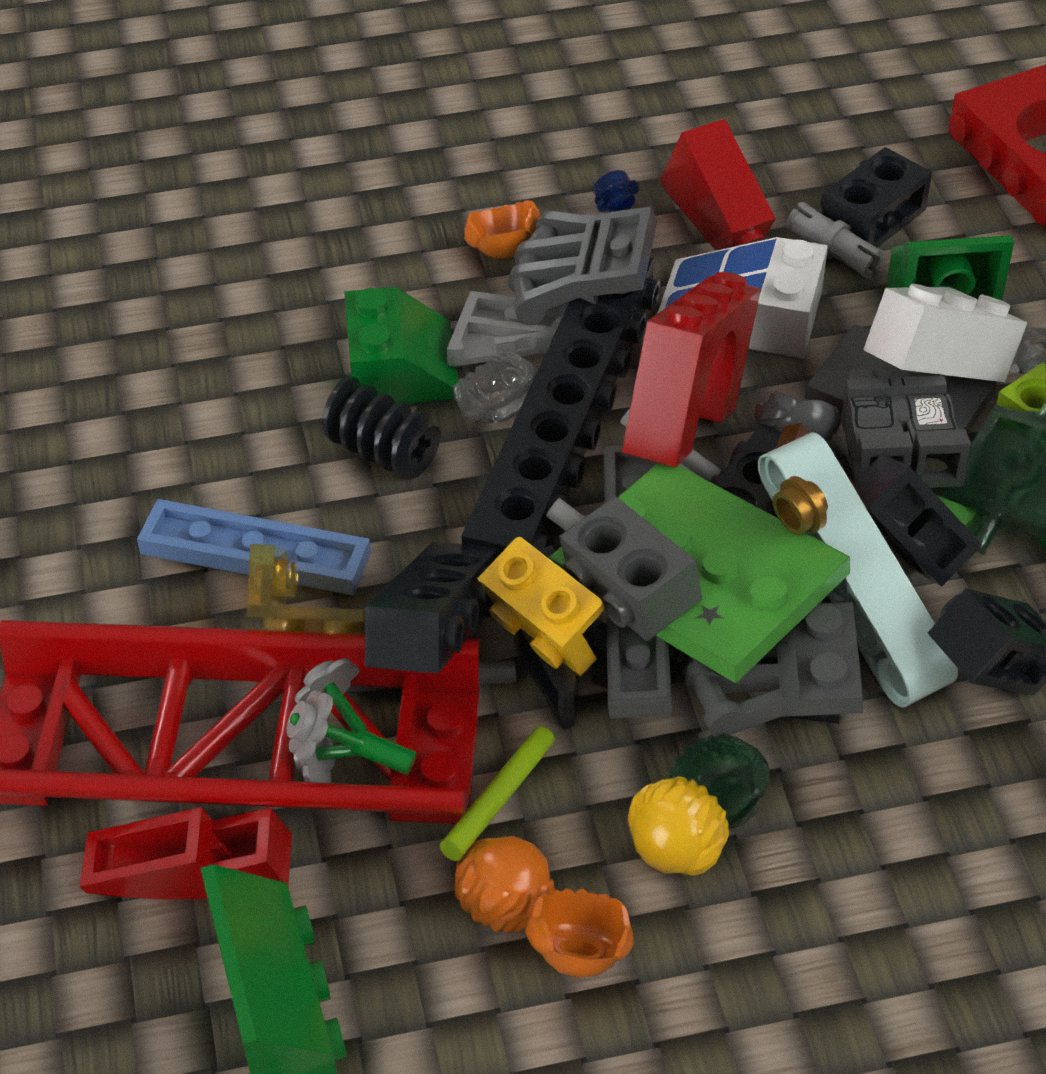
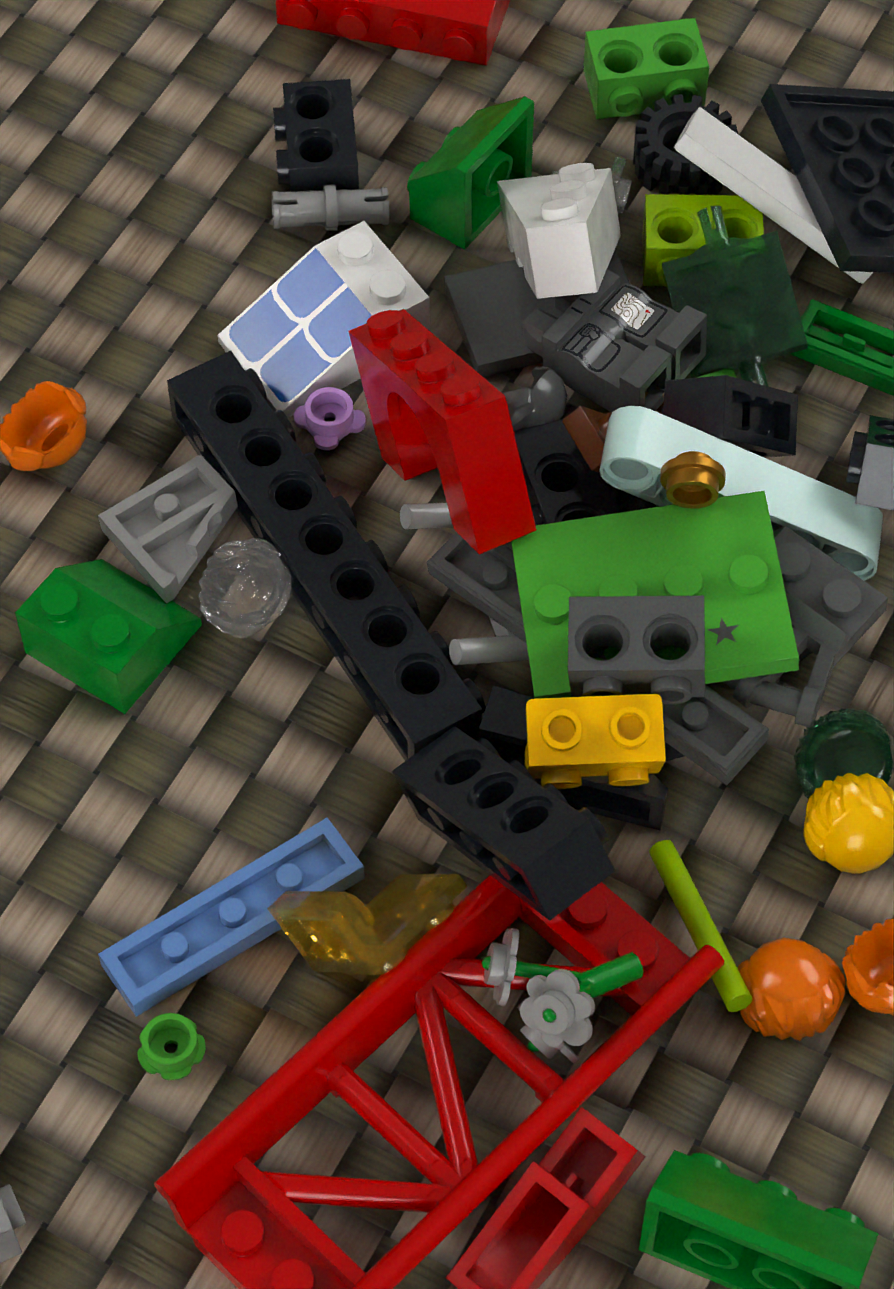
camera: 50 degrees left, 10 degrees up
black piece [322,376,441,480] -> none
dark grey plate [508,206,657,324] -> none
clear blue plate [593,170,639,212] -> none
red slope [660,119,776,251] -> none
none -> bright green plate [137,1013,206,1080]

